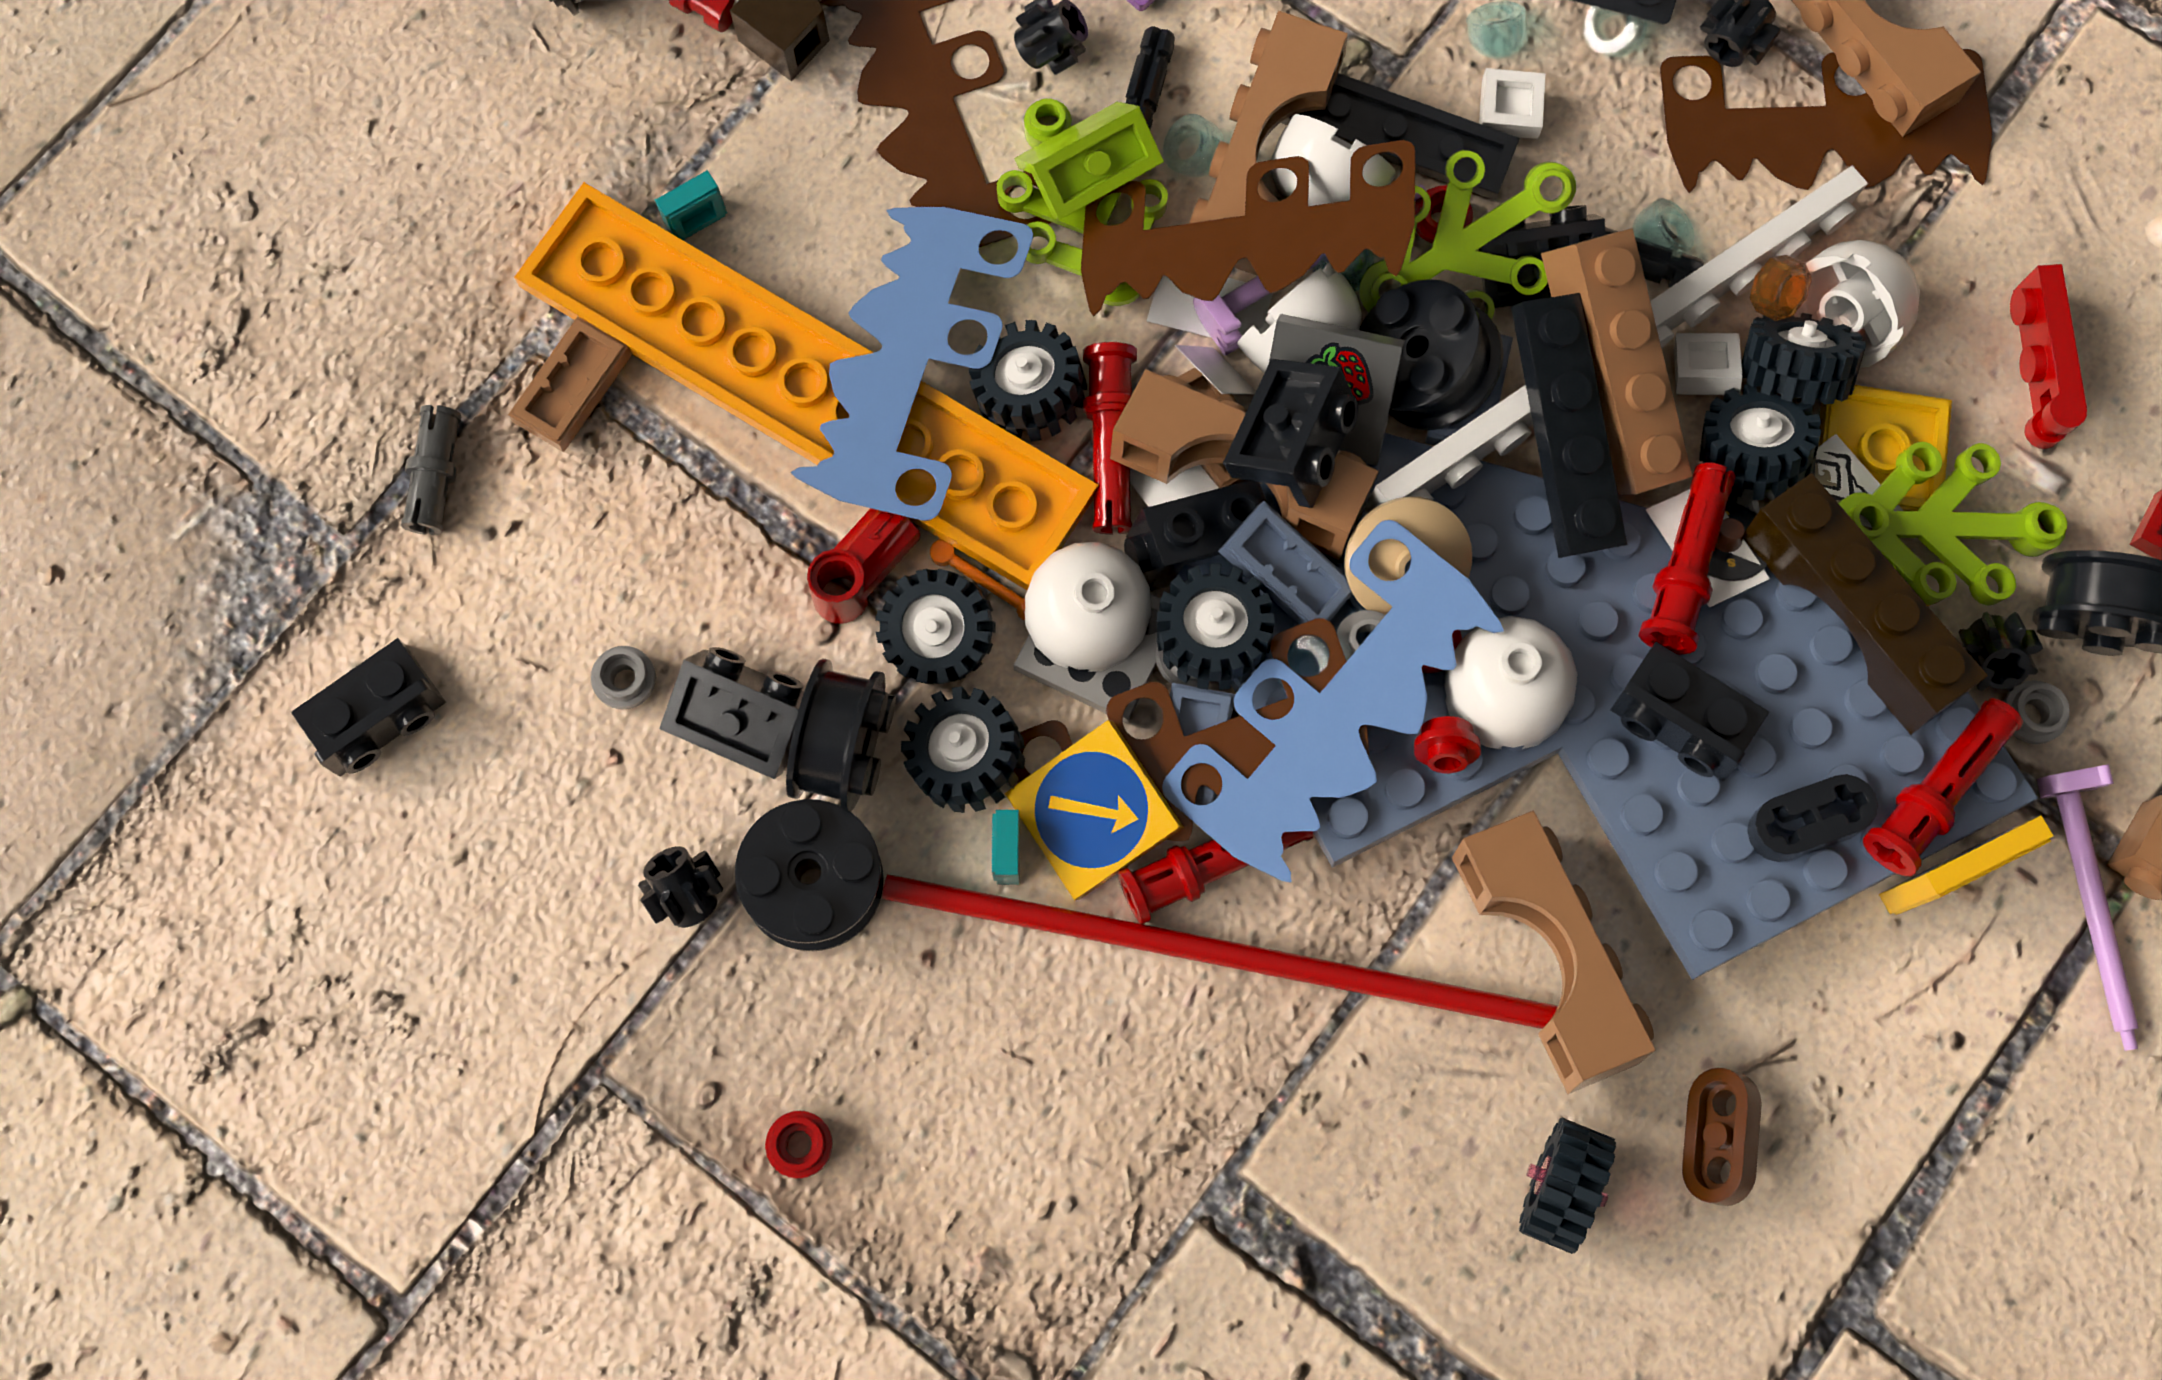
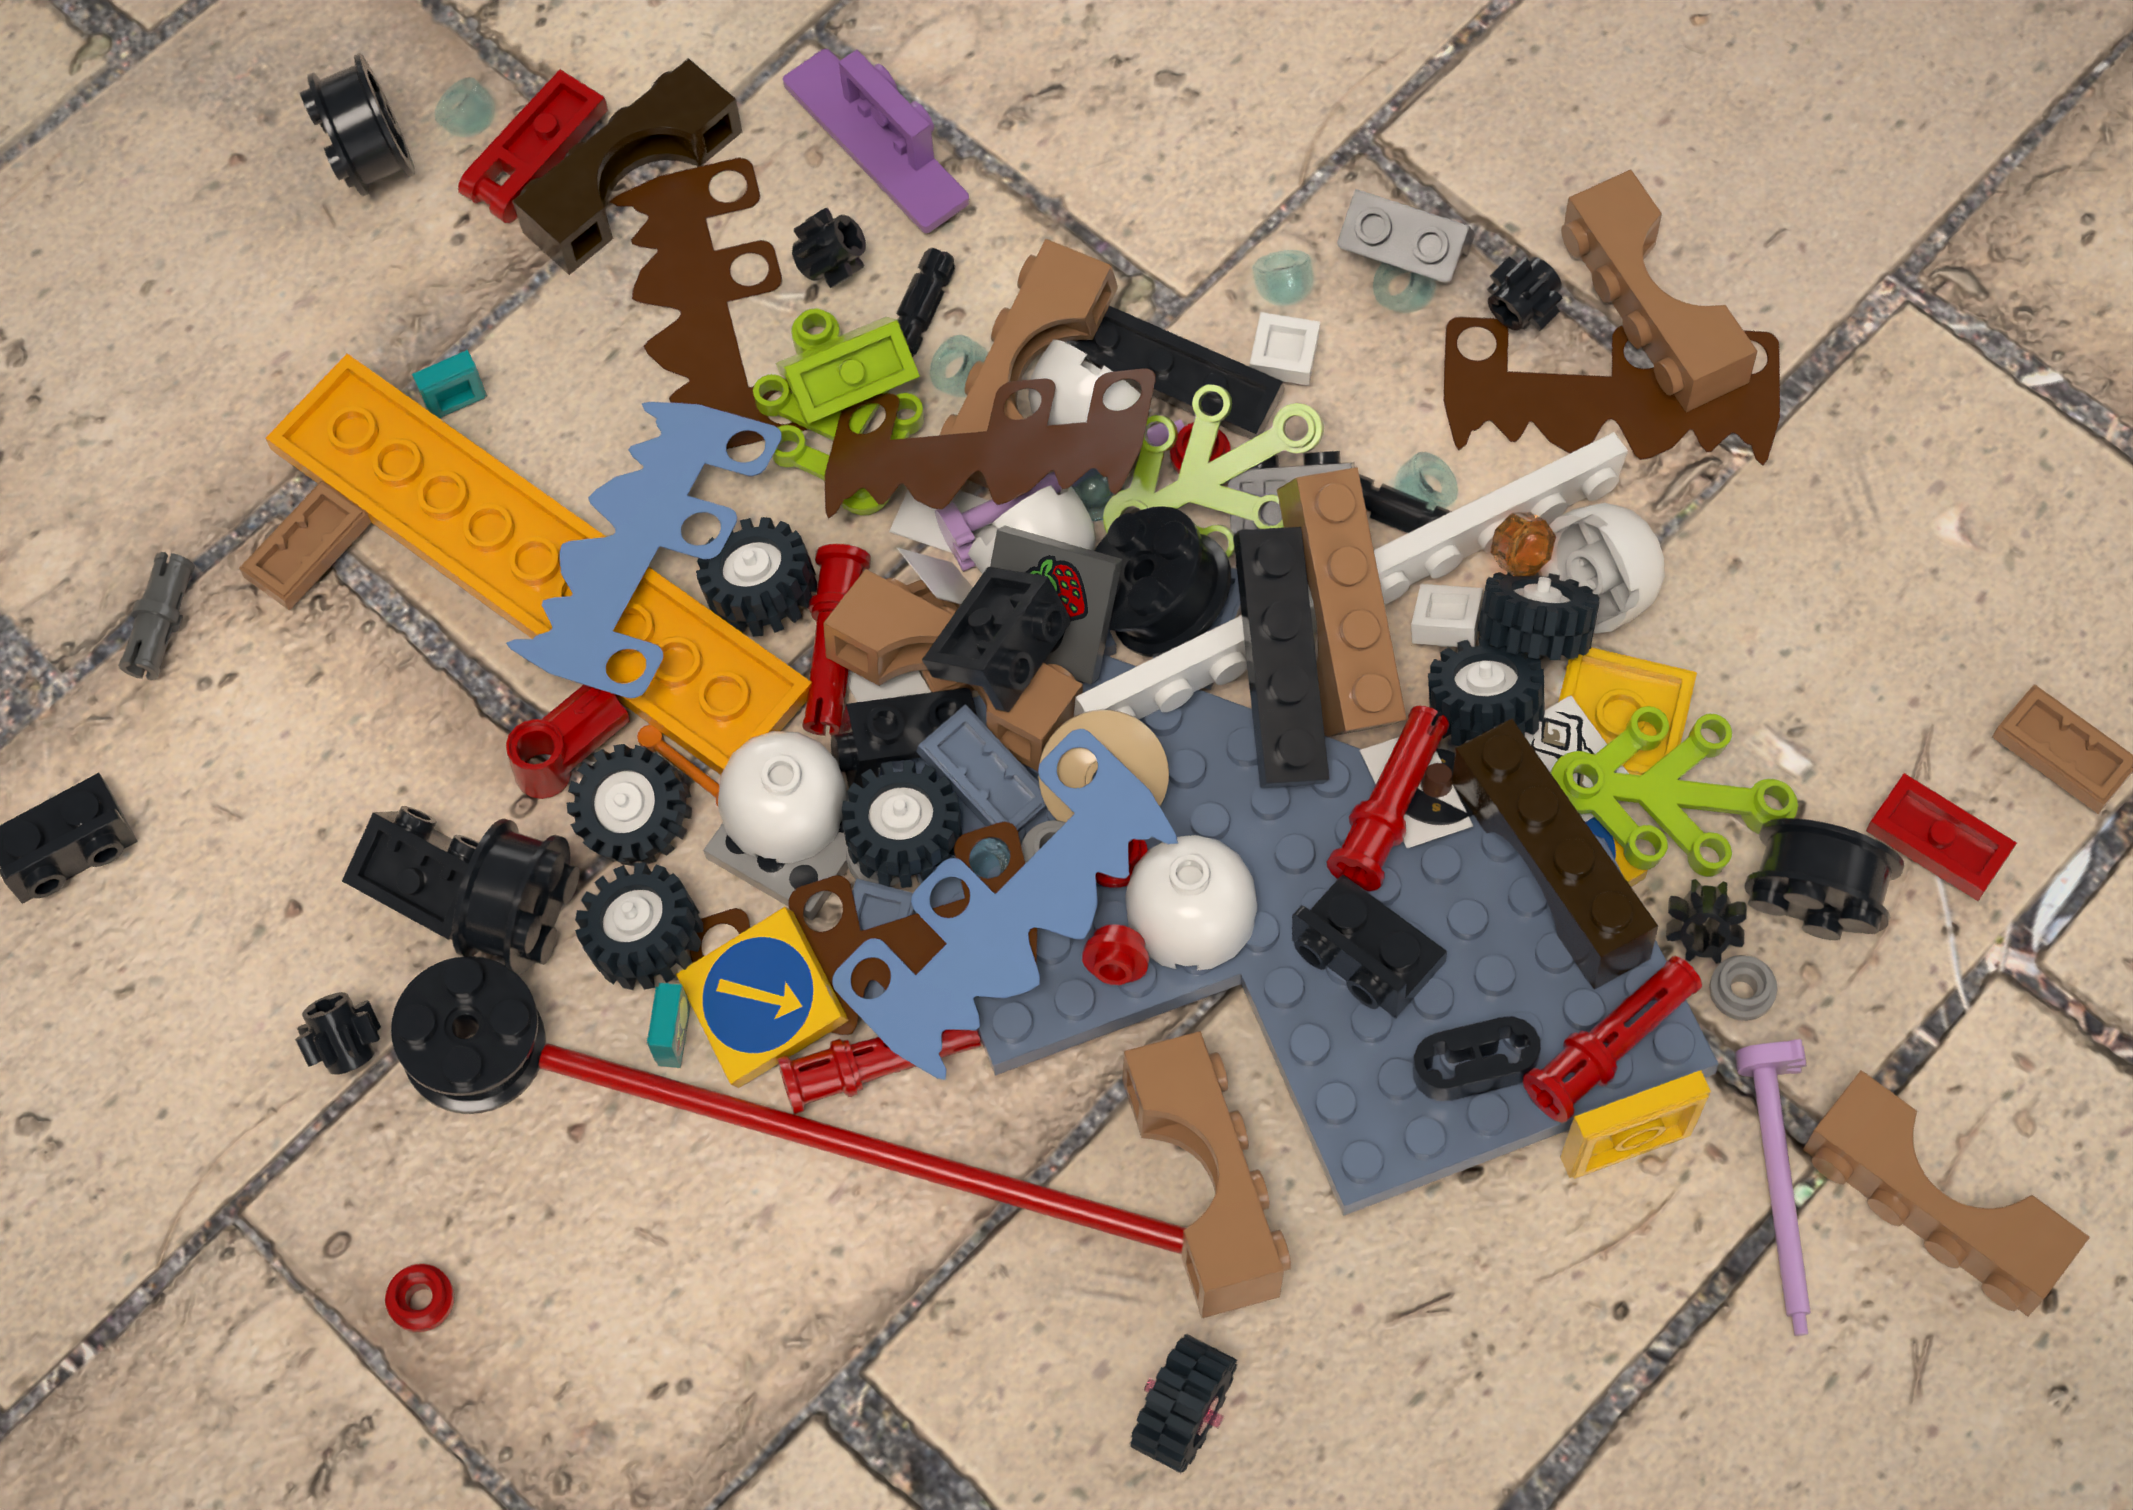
camera: 10 degrees right, 10 degrees down
light grey plate [591,646,656,709] -> none
reddish brown plate [1682,1068,1762,1206] -> none
red plate [2010,264,2087,449] -> none

